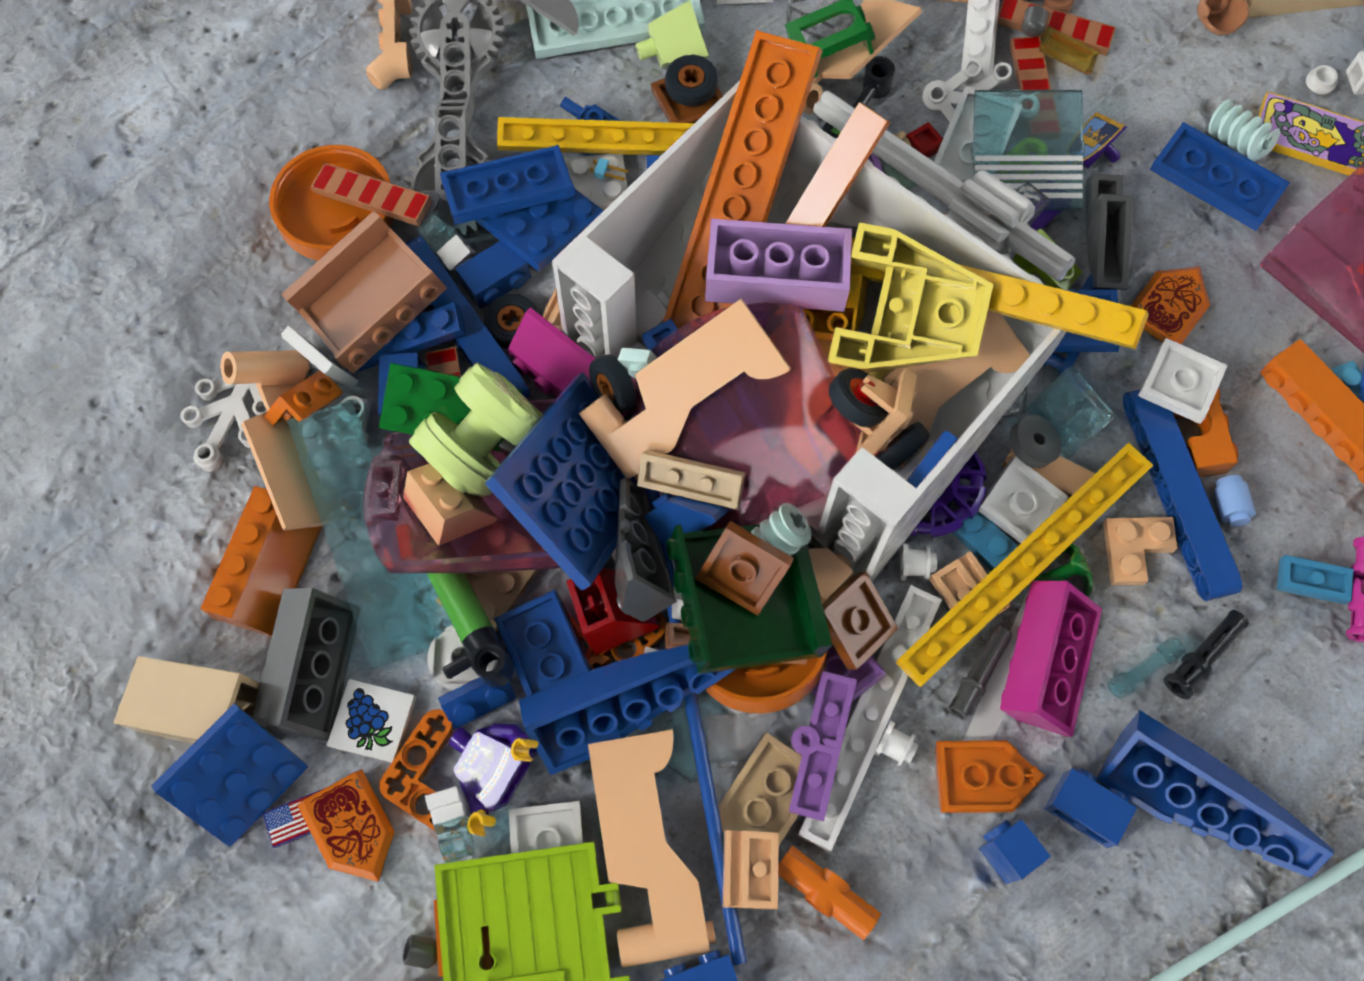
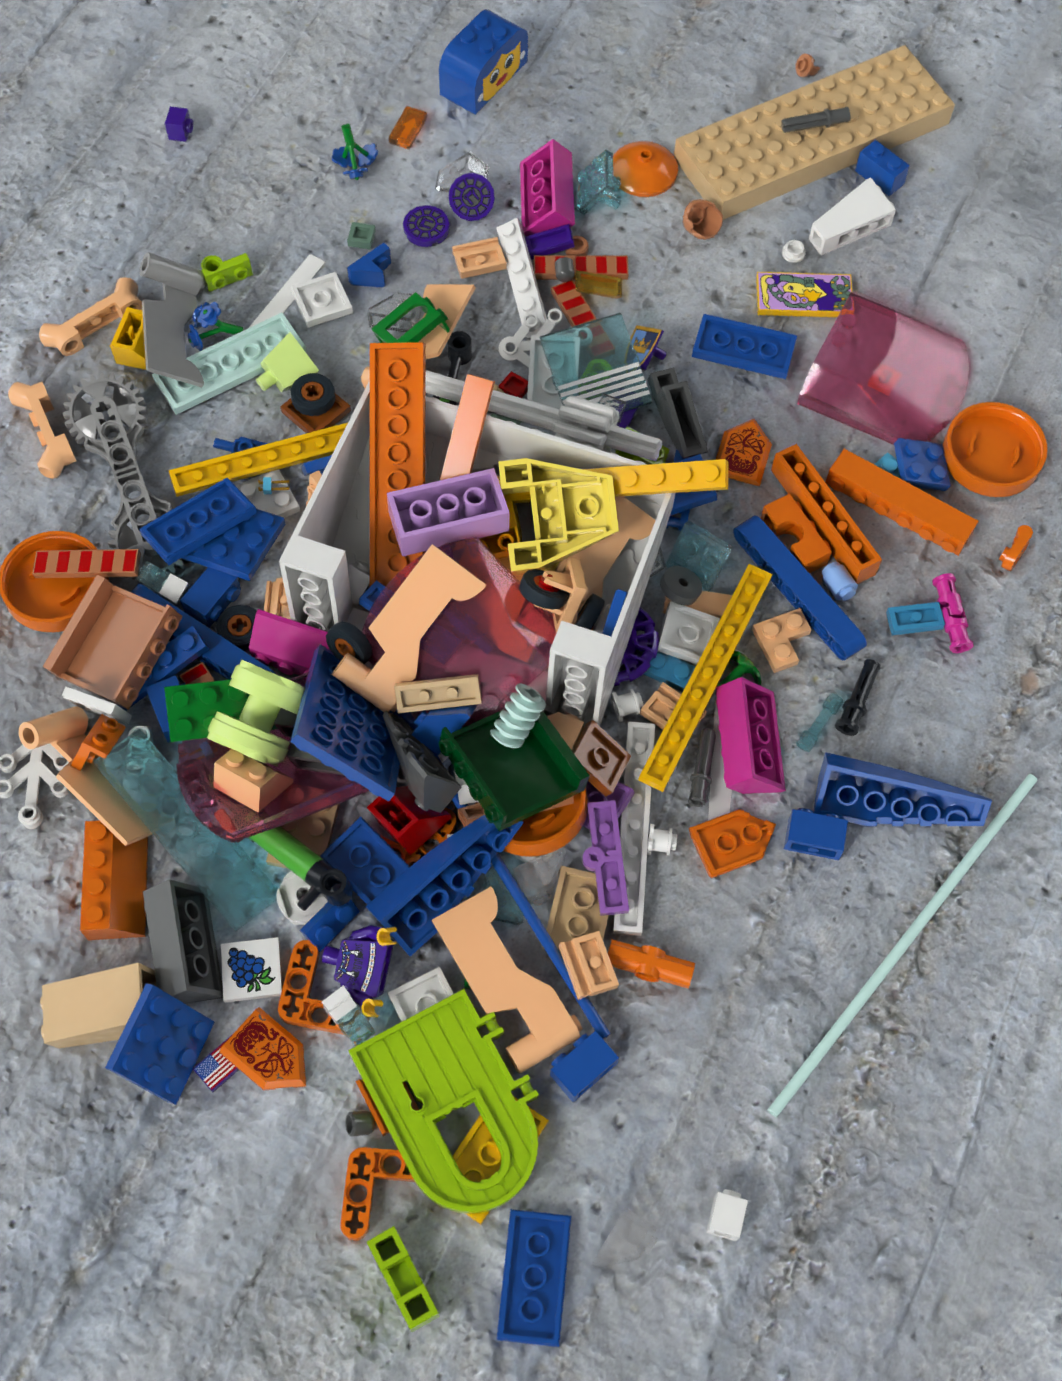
camera: 25 degrees left, 5 degrees down
light aqua plate [617,348,658,378] -> none
dark orange plate [695,521,794,616] -> none
blue brick [978,819,1051,884] -> none
white plate [1138,338,1228,424] -> none
light aqua piece [1208,99,1280,161] -> none
none -> orange brick [771,443,882,584]

